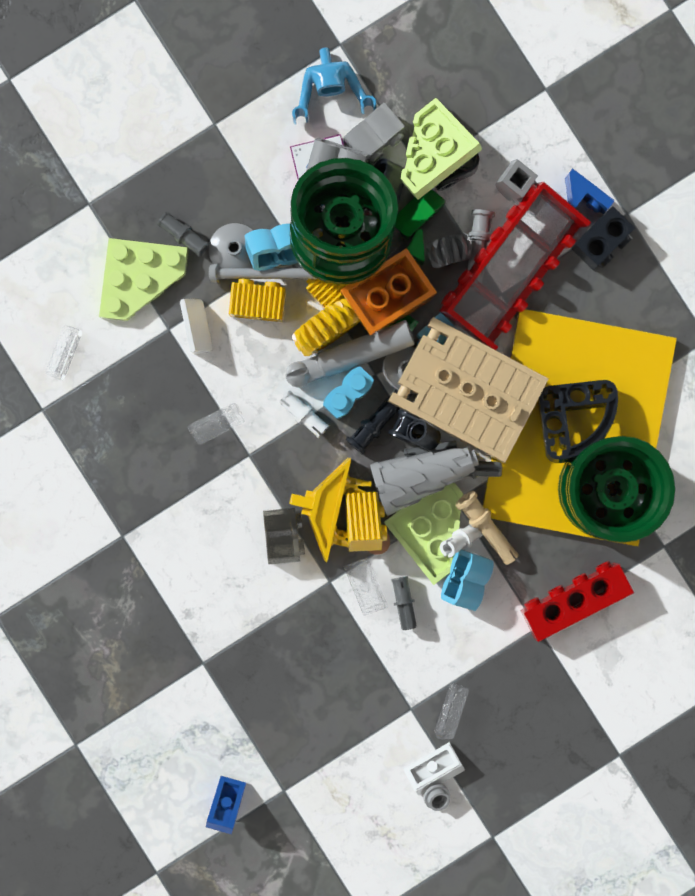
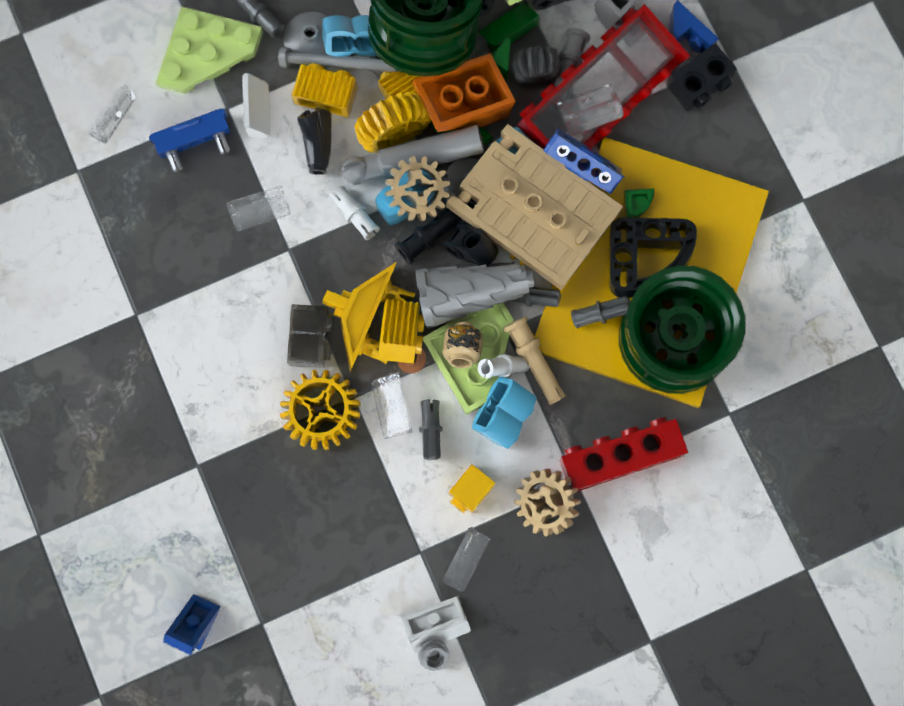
camera: 10 degrees right, 10 degrees down
none -> blue piece [149,108,231,172]
none -> yellow gear [280,370,361,450]
none -> black piece [297,108,331,175]
none -> tan gear [385,156,450,221]
none -> head [442,322,483,368]
none -> yellow brick [449,464,495,514]
none -> tan gear [514,468,581,536]
none -> piece [543,128,624,194]
none -> clear slope [557,84,624,136]
none -> dark grey axle [571,296,630,329]
none -> green tile [624,189,654,218]

